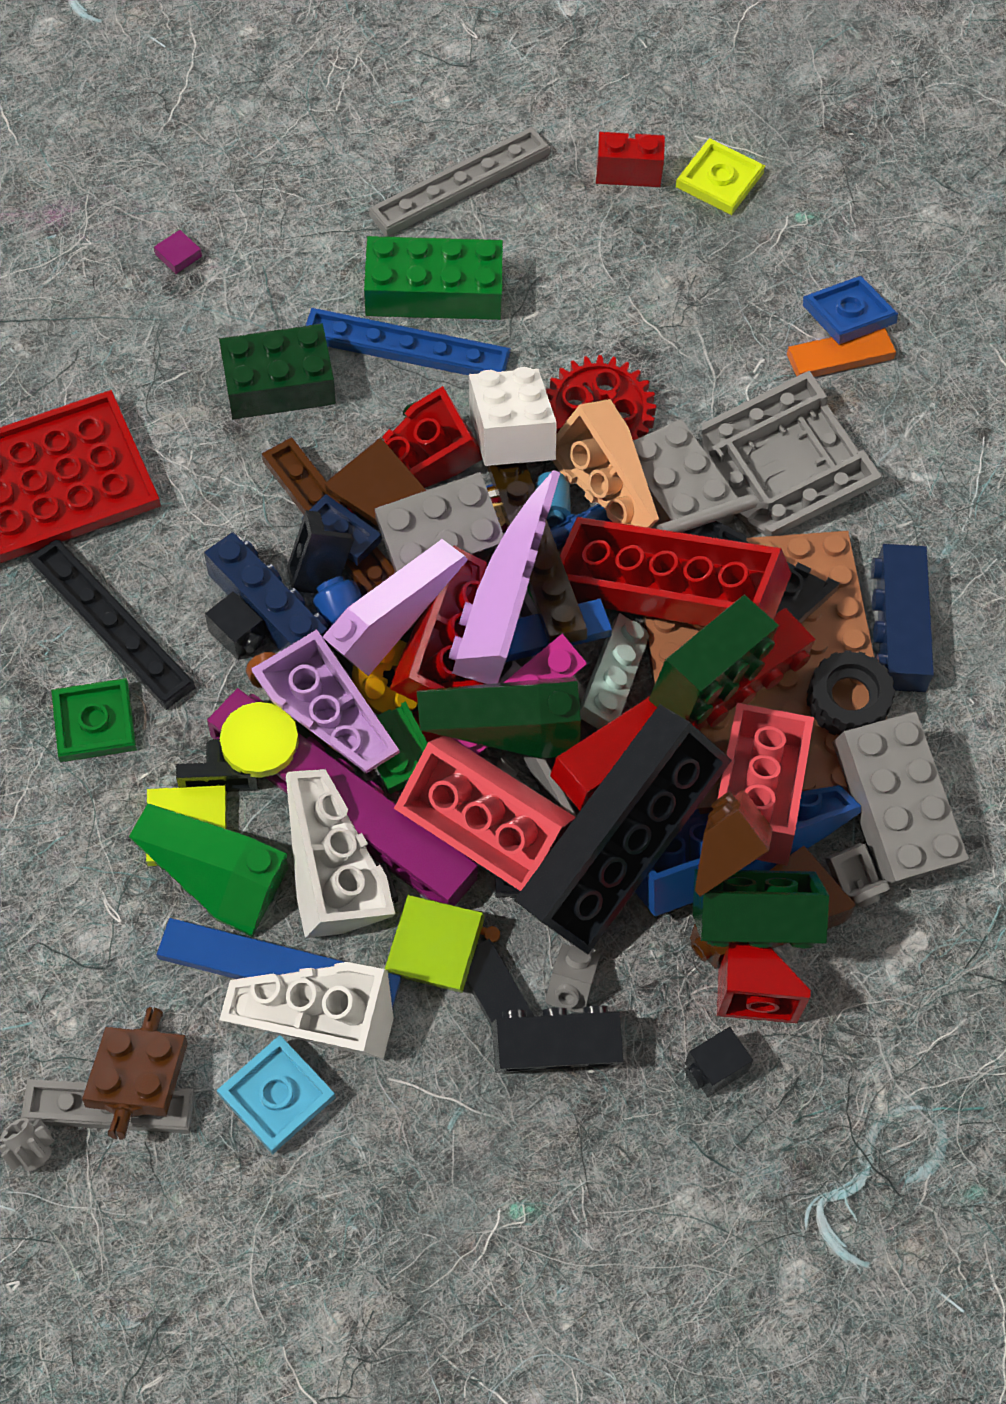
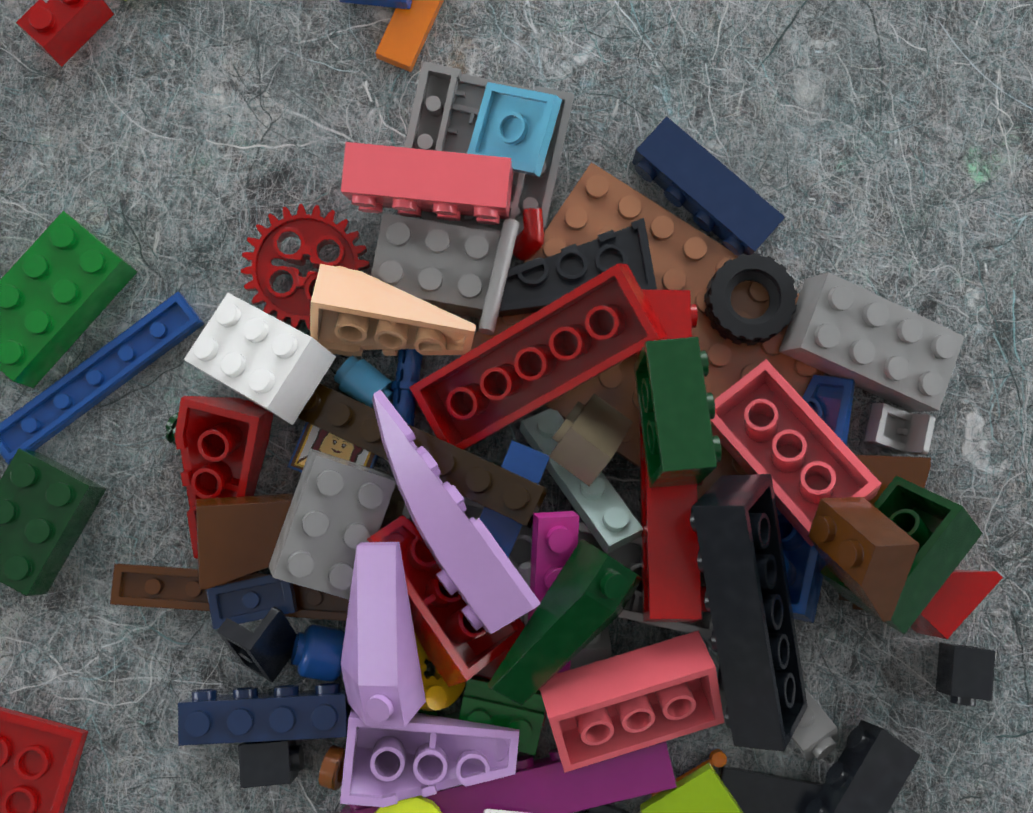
camera: 50 degrees left, 20 degrees up
none -> coral brick [341,142,513,225]
none -> medium azure plate [467,82,562,177]
none -> red arm [513,207,544,261]
none -> dark tan brick [549,394,633,486]

